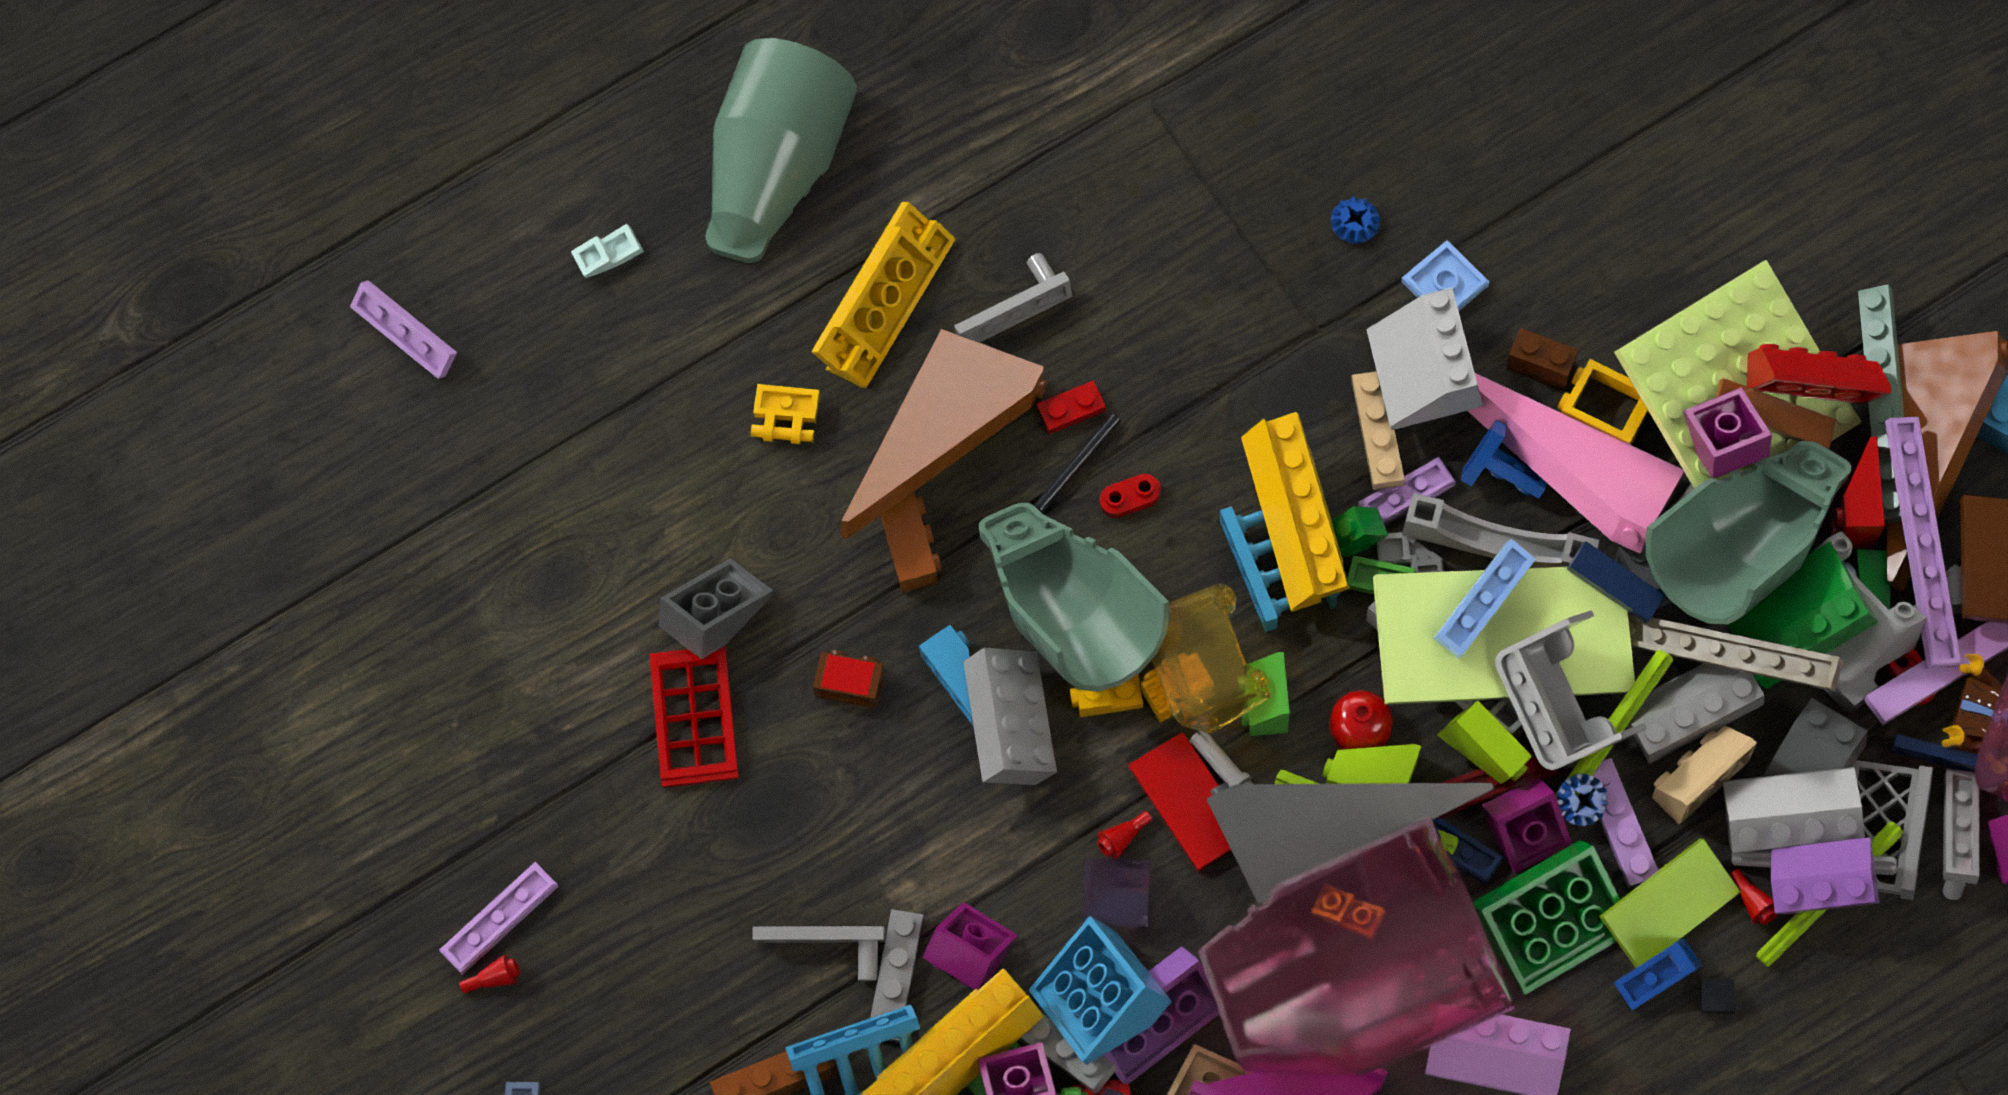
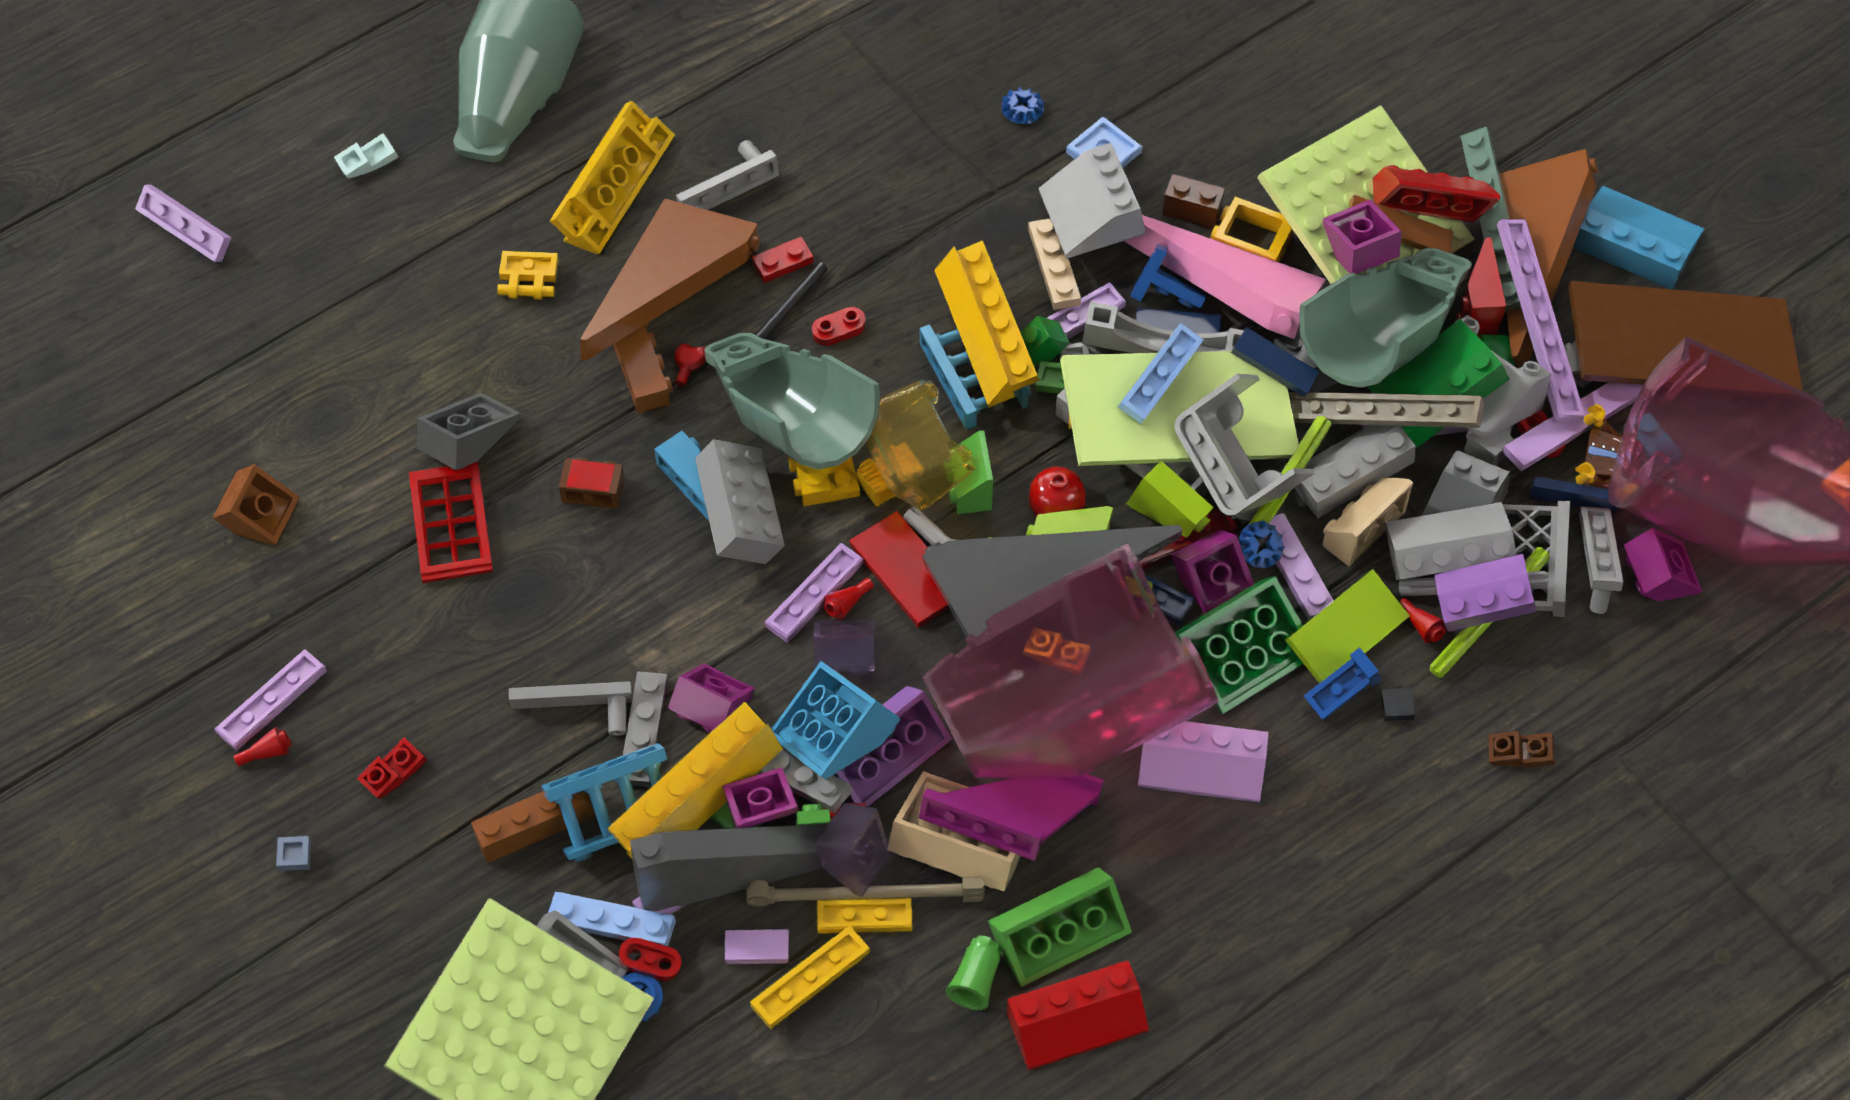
camera: 10 degrees left, 10 degrees down
none -> dark orange slope [213,464,300,545]
none -> red slope [357,738,428,799]
none -> red rock [674,343,706,387]
none -> lavender tile [765,543,864,643]
none -> tile [1136,308,1221,334]
none -> reddish brown slope [1488,731,1556,767]

